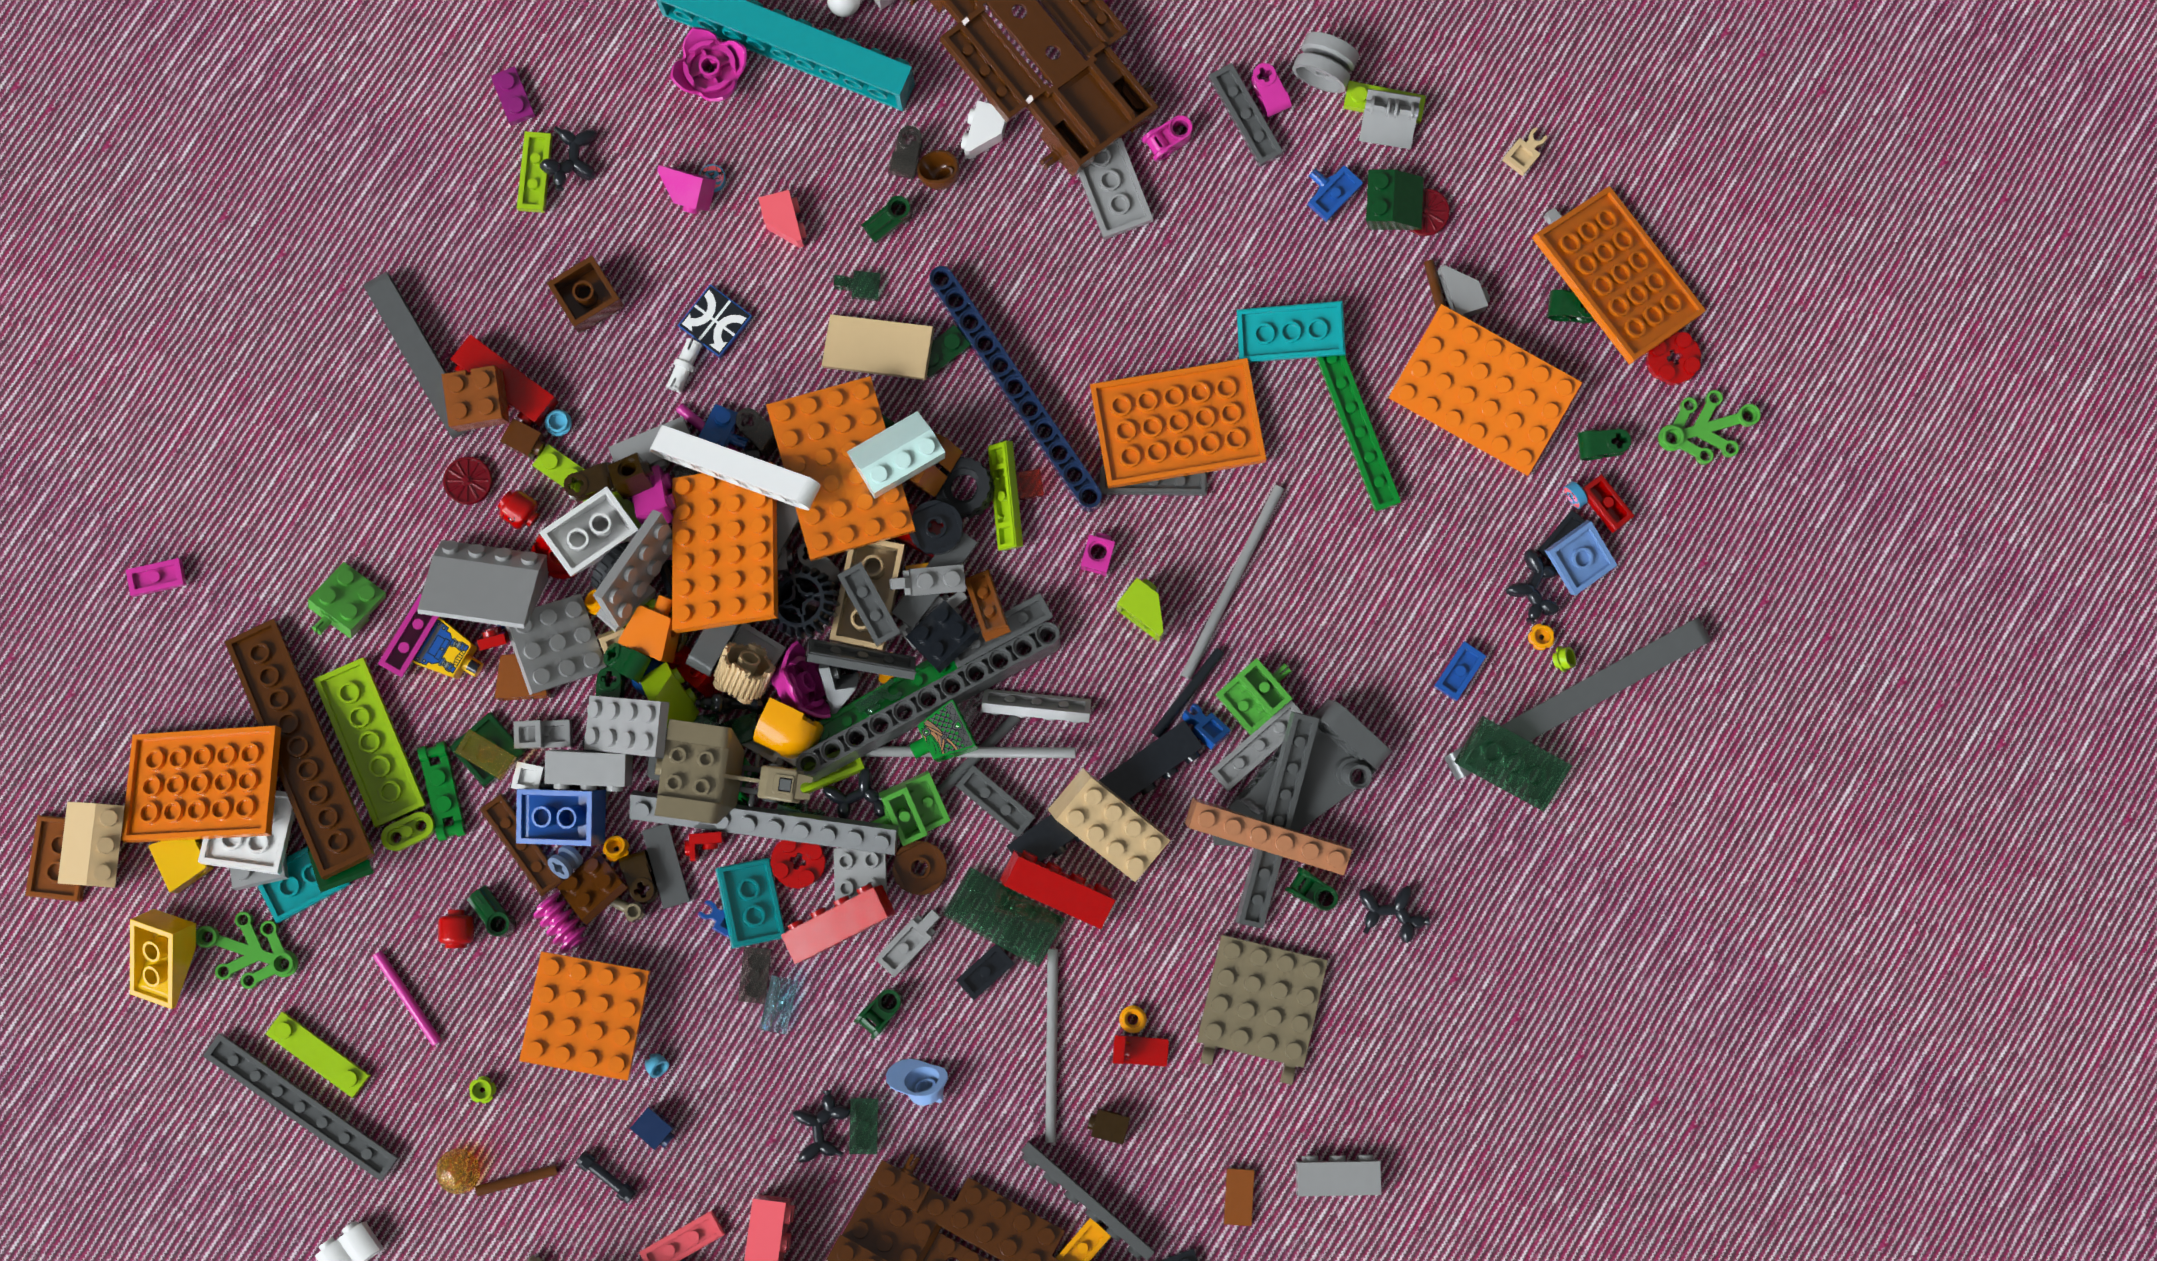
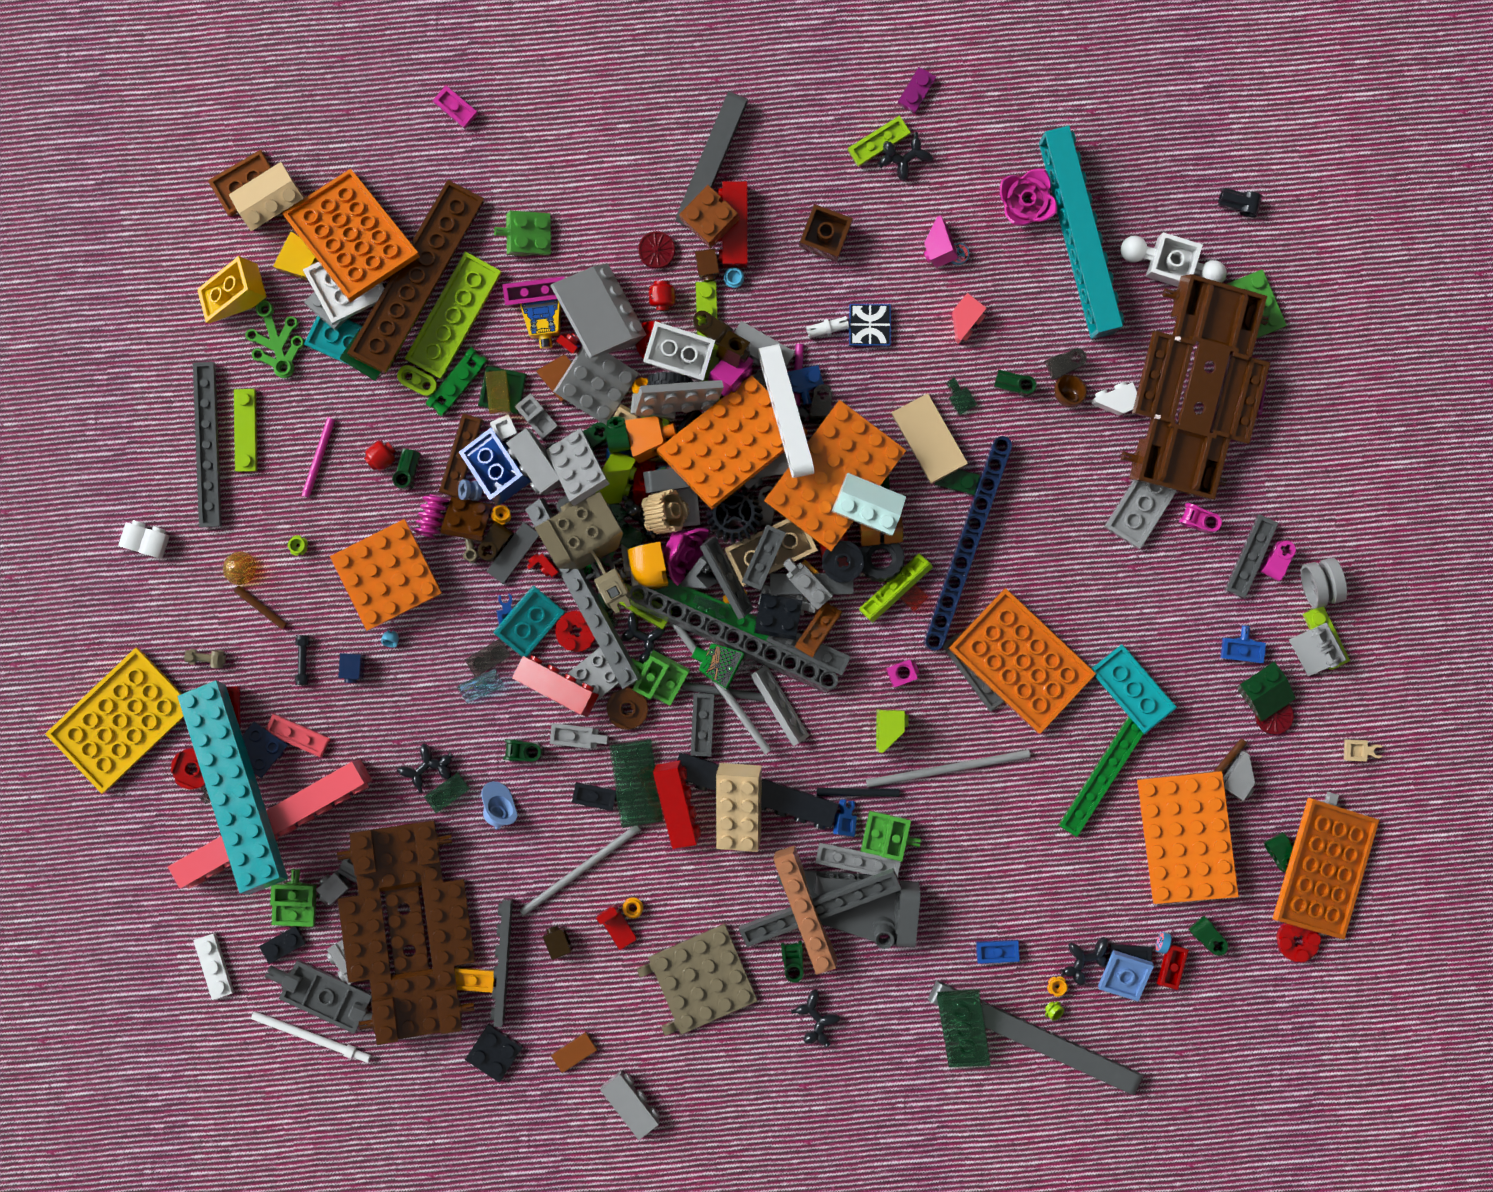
camera: 55 degrees right, 5 degrees up
bright green plant [1658,390,1760,465] -> none

